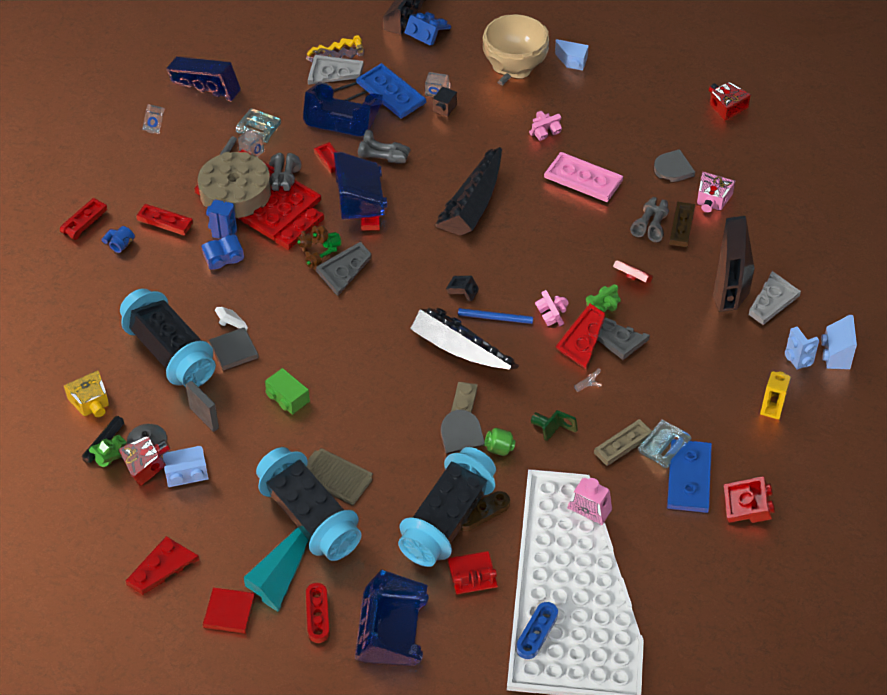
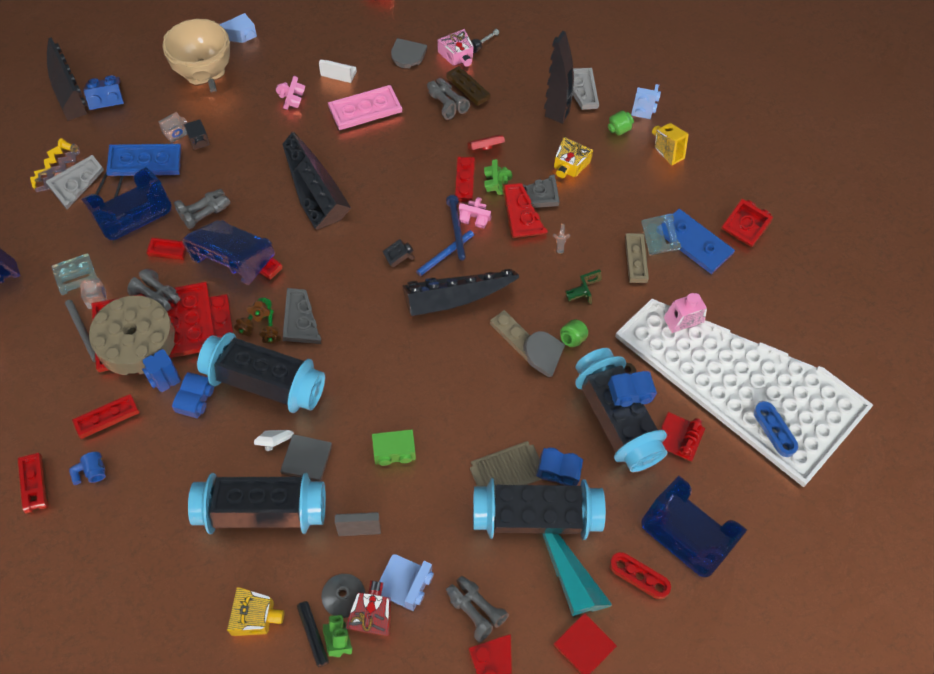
camera: 55 degrees left, 10 degrees up
light blue slope [821,315,857,369] -> none
none -> black brick [197,332,325,413]
none -> white panel [319,60,357,83]
none -> dark blue bar [446,195,466,261]
none -> dark grey piece [446,576,509,642]
none -> red plate [455,157,475,203]
none -> hinge [471,29,499,53]
none -> blue brick [536,448,583,486]
none -> torso [554,137,593,178]
none -> bright green head [608,110,634,136]
none -> blue brick [608,371,657,407]

